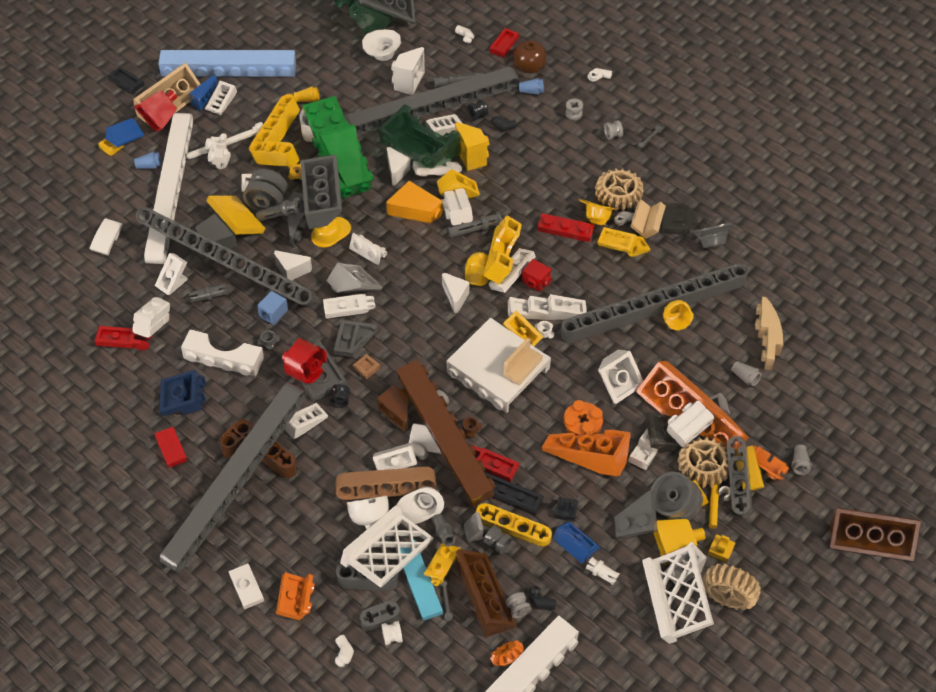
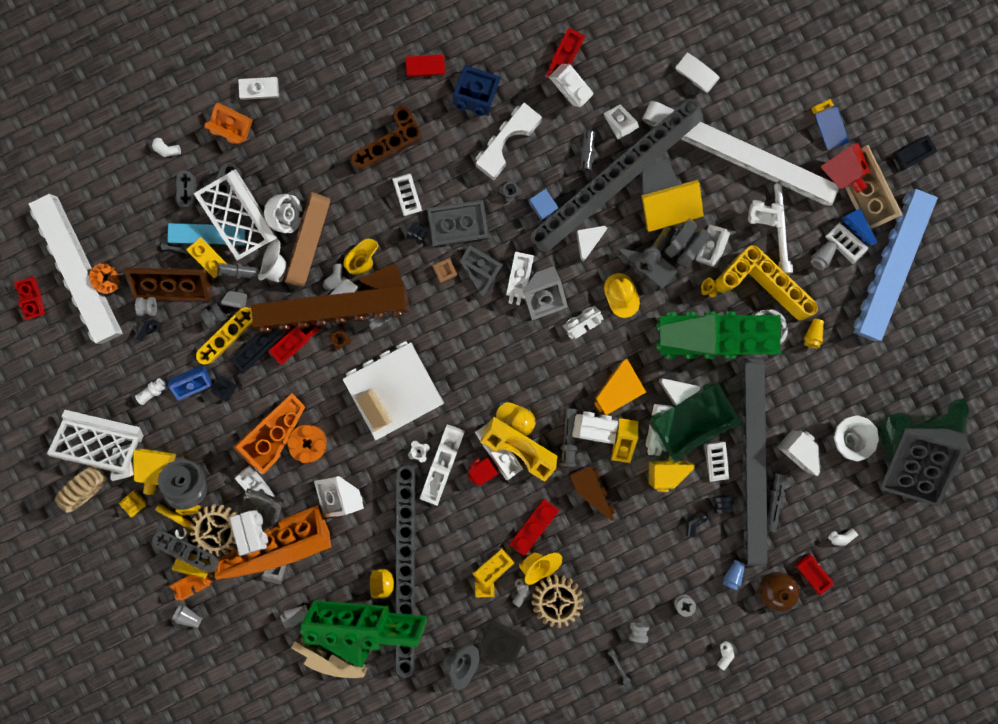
camera: 110 degrees right, 35 degrees up
medium blue cone [134,151,162,169] -> none
dark grey beam [160,383,306,572] -> none
red brick [282,338,327,384] -> none
dark grey slope [300,155,342,229] -> none
white slope [373,443,417,470] -> none
white wheel [381,621,402,645] -> none
white slope [442,273,469,313] -> none
yellow slope [503,310,543,346] -> none
dark grey wing [614,491,657,539] -> none
tan panel [631,200,666,239] -> none
reddish brown slope [829,507,921,561] -> none
none -> green wedge [300,600,427,668]
none -> yellow piece [344,239,378,275]
none -> reddish brown slope [569,465,615,521]
none -> light grey cone [811,241,837,270]

